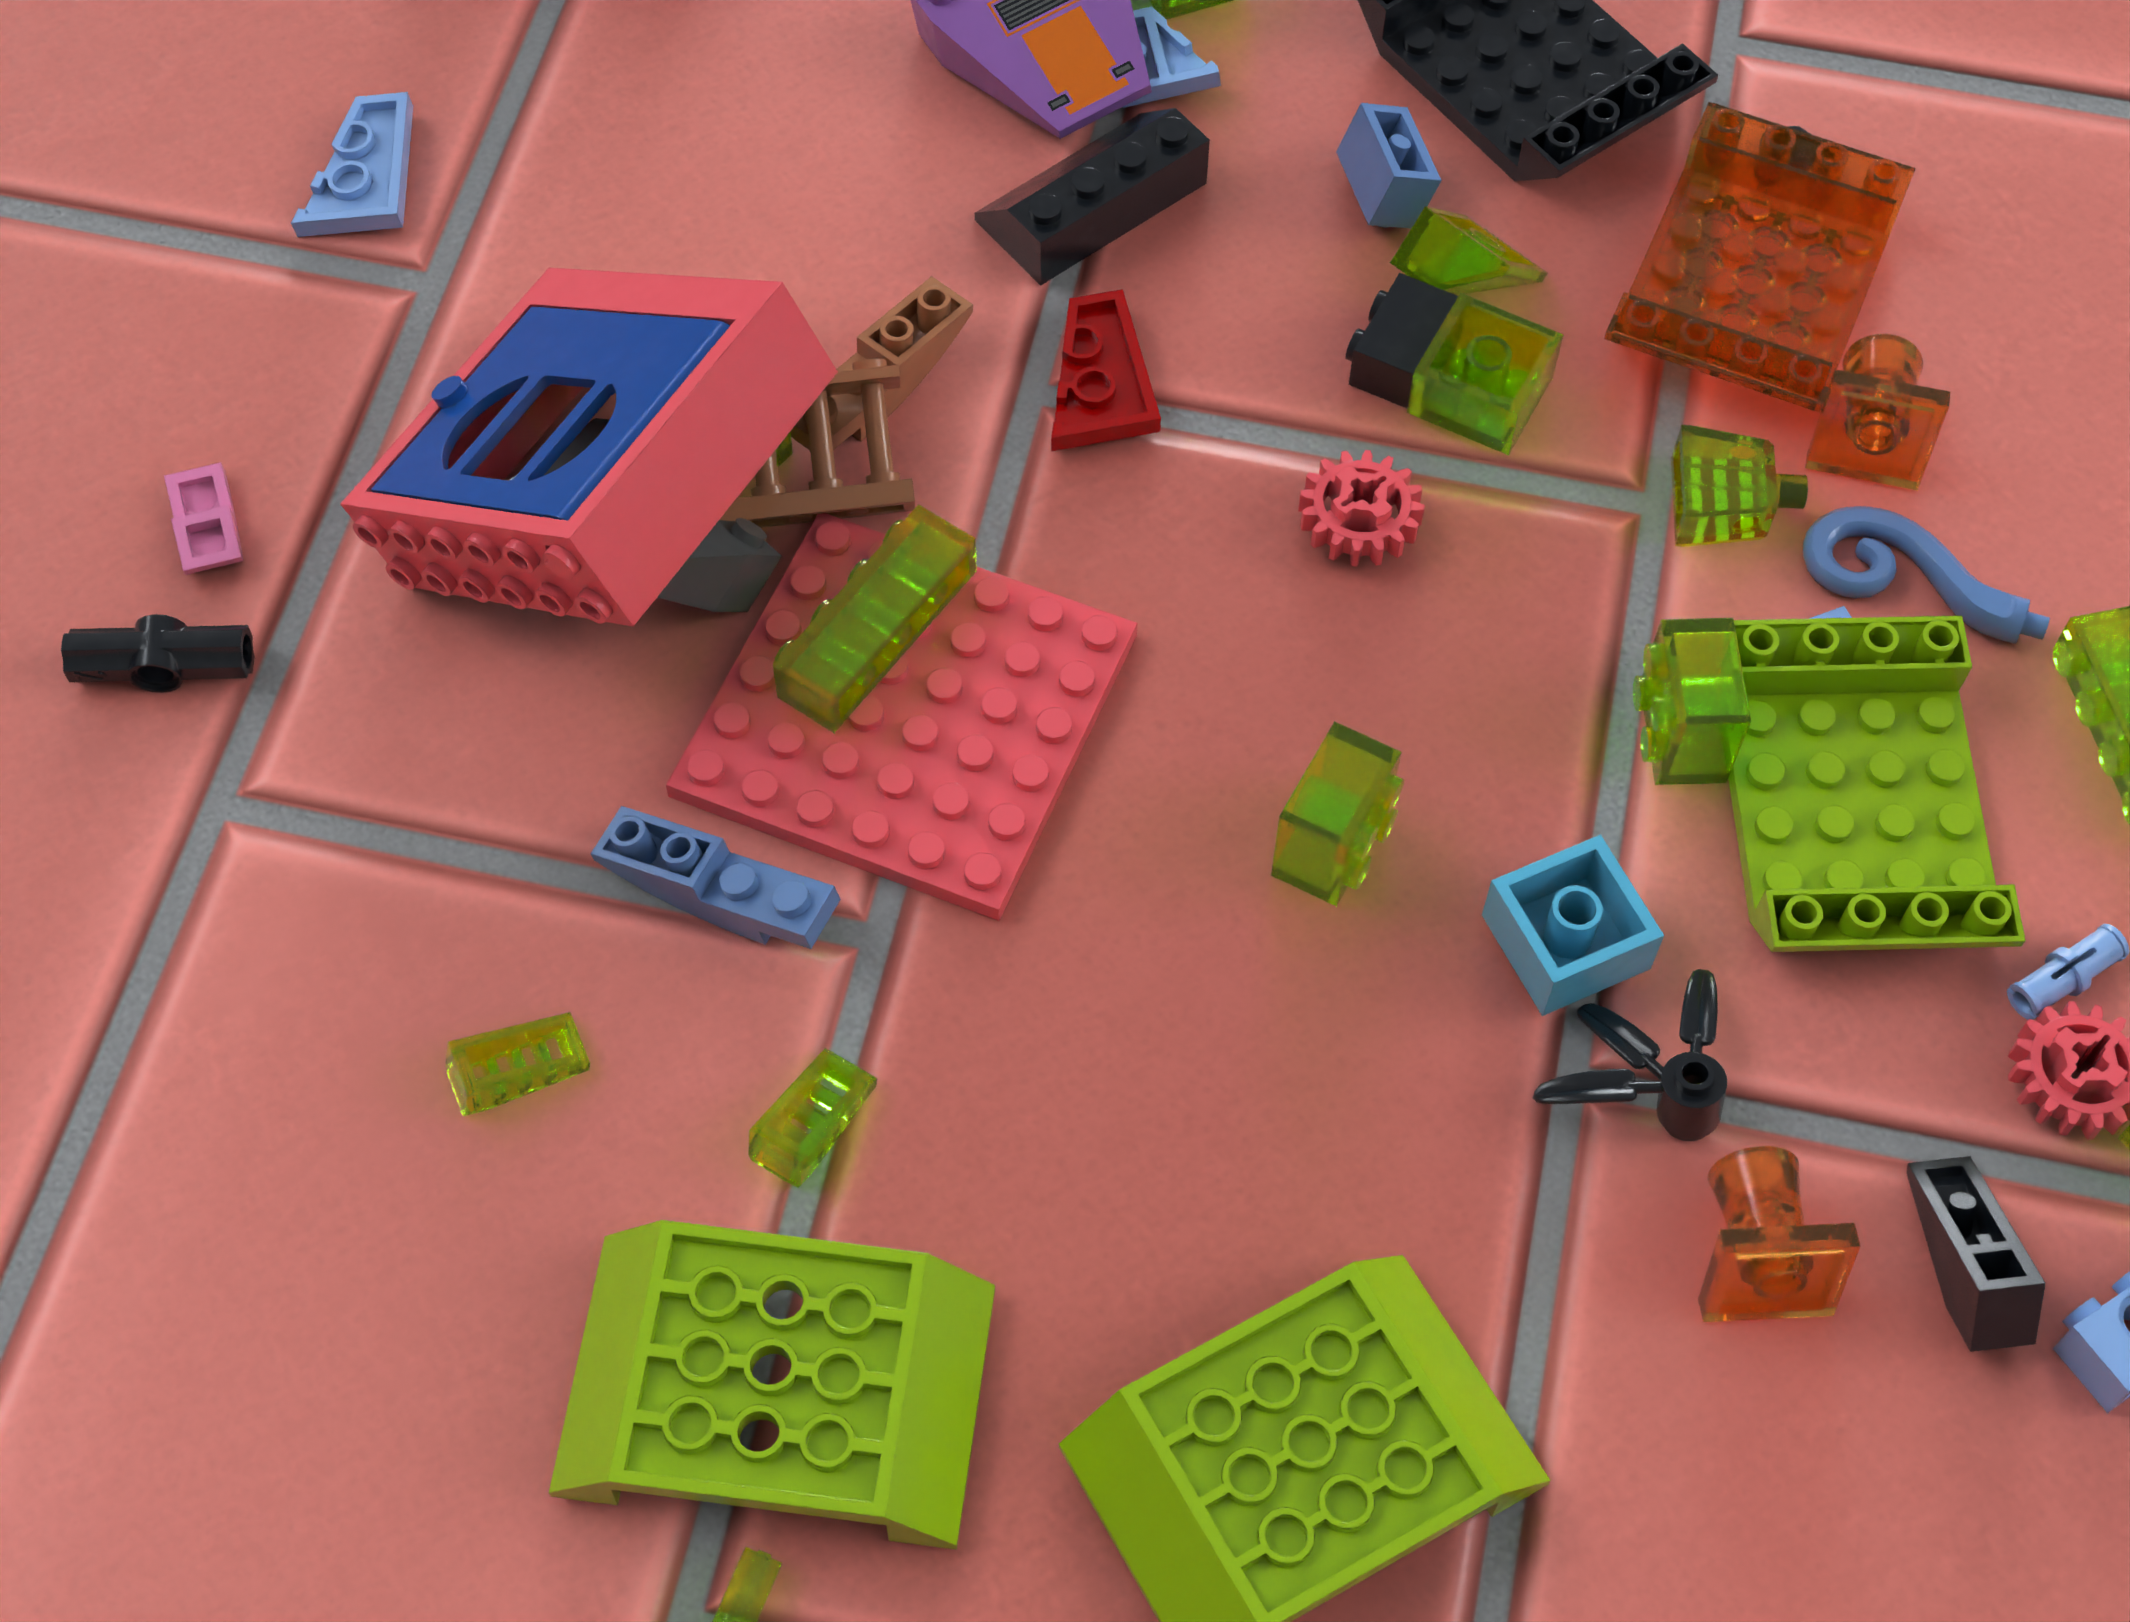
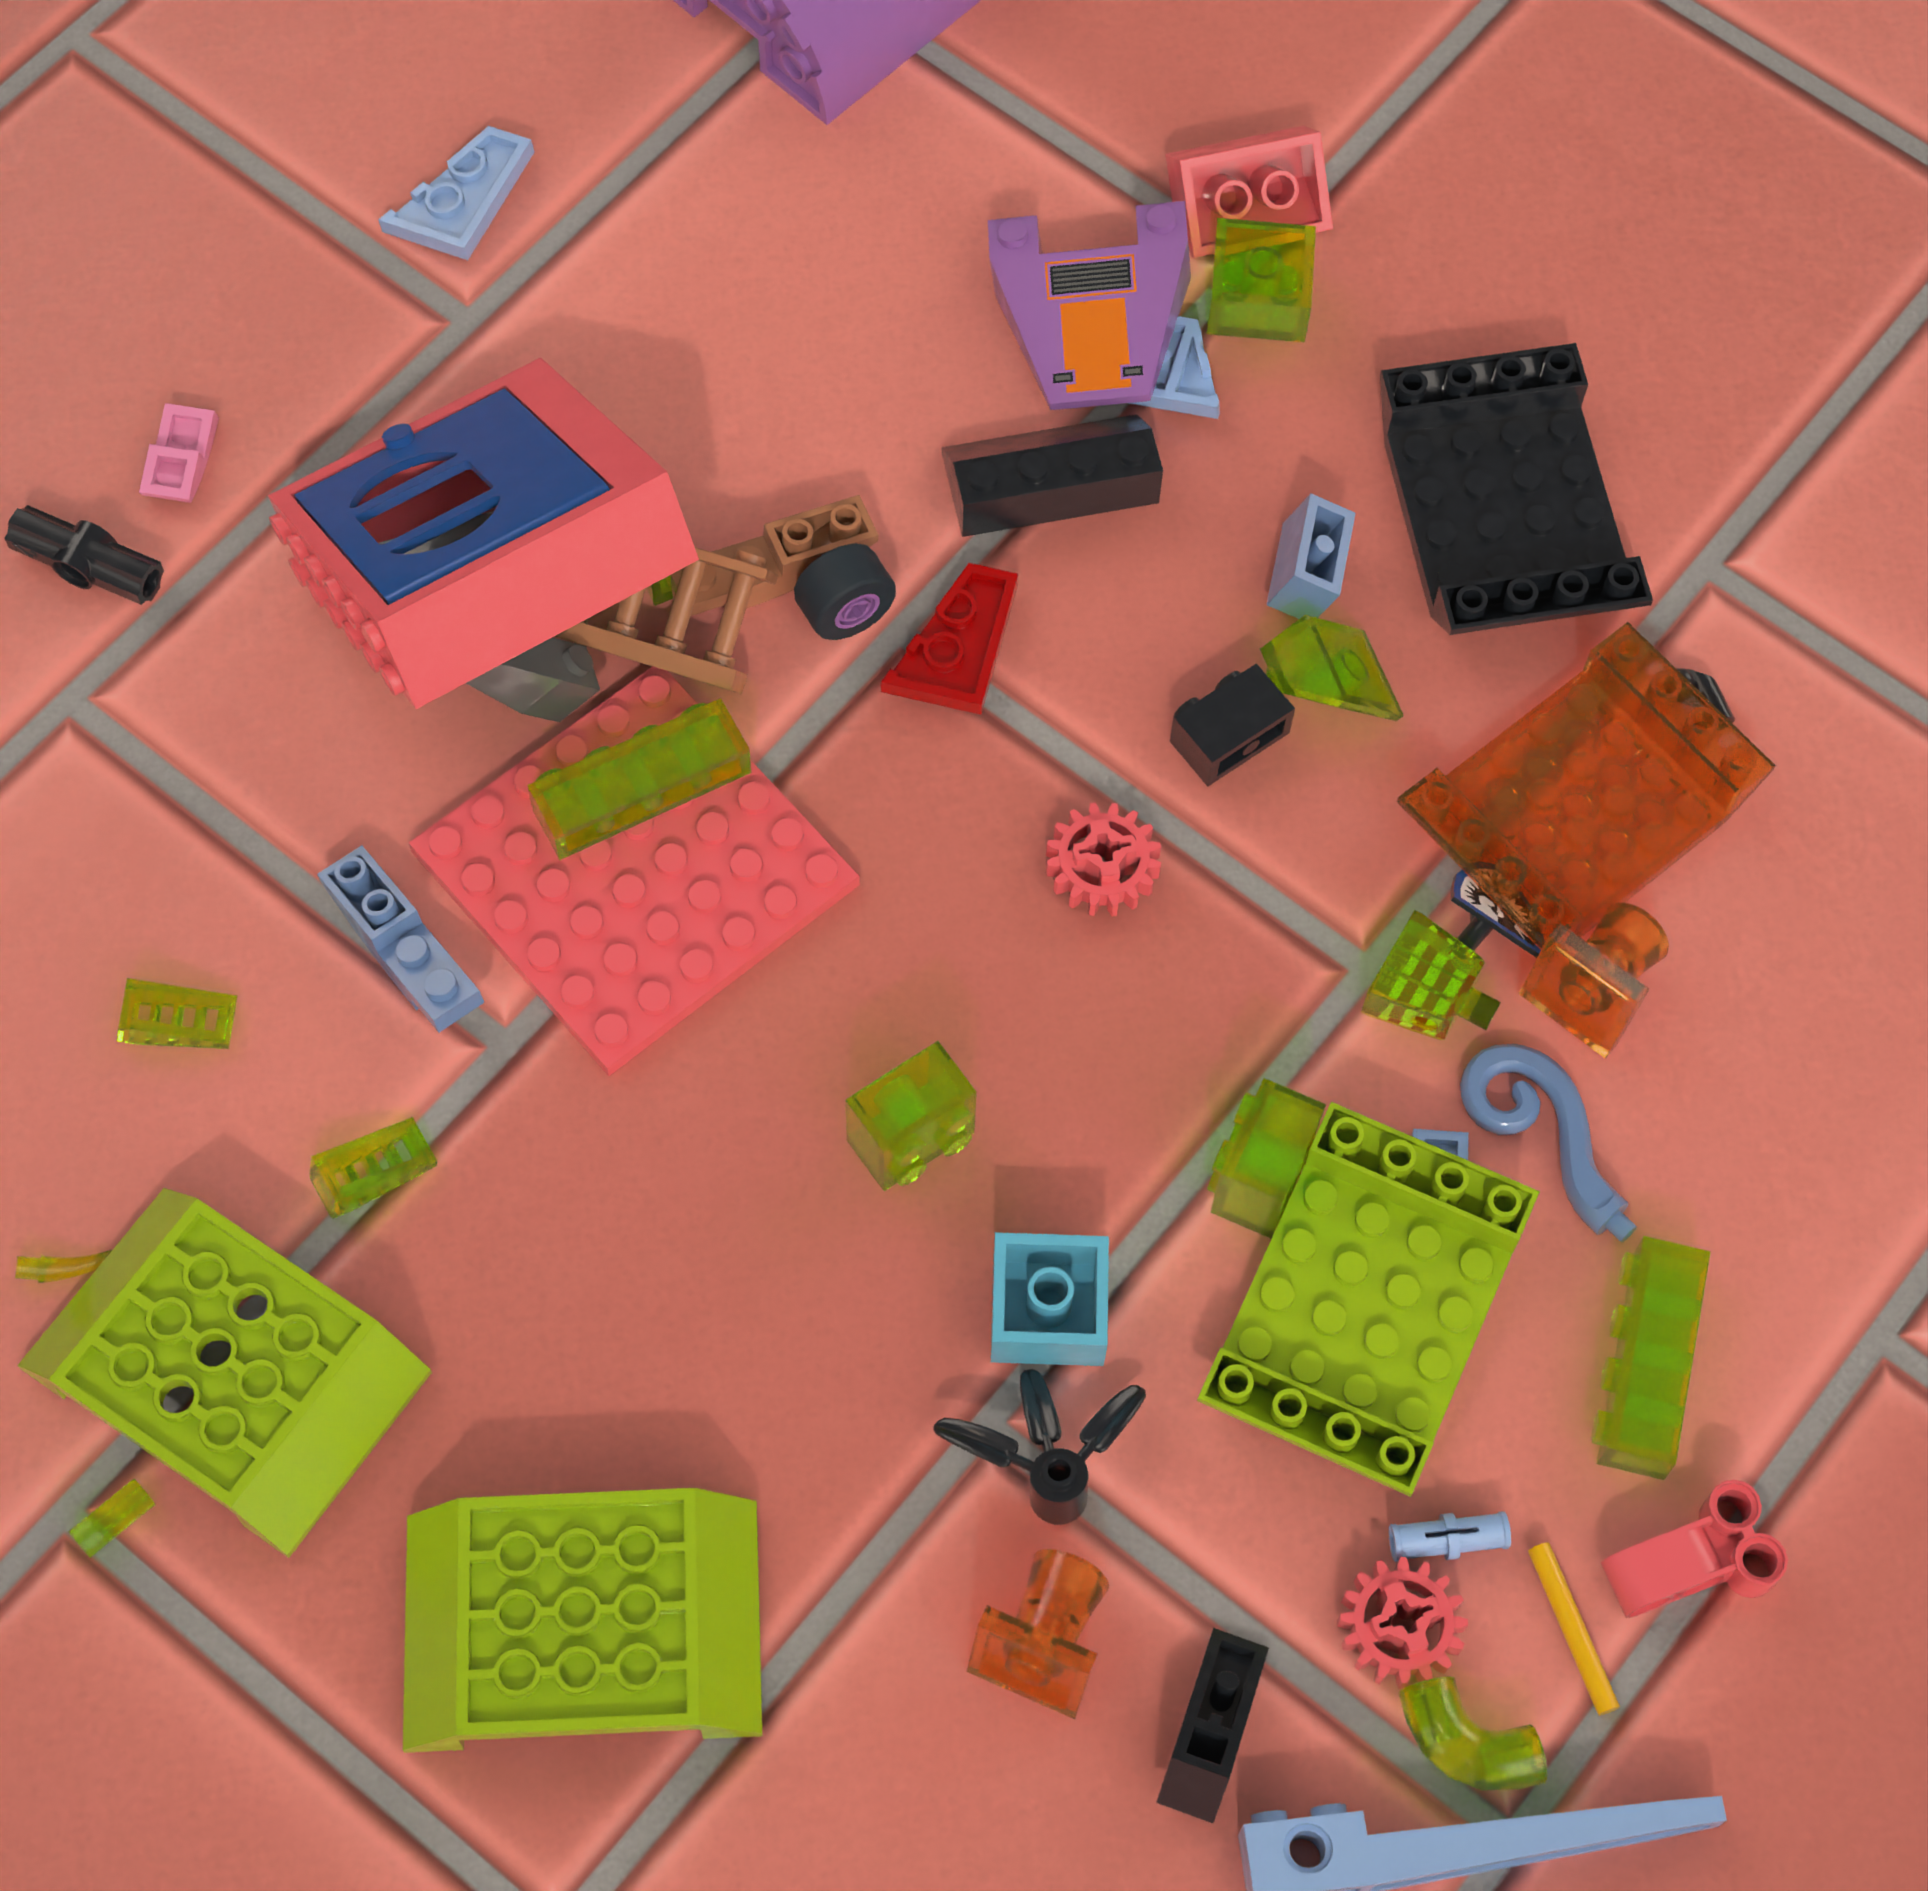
camera: 25 degrees right, 5 degrees up
clear neon green brick [1407,293,1564,455] -> none
none -> clear neon green helmet [15,1250,112,1283]
none -> black wheel [794,543,896,640]
none -> shield [1449,865,1541,961]

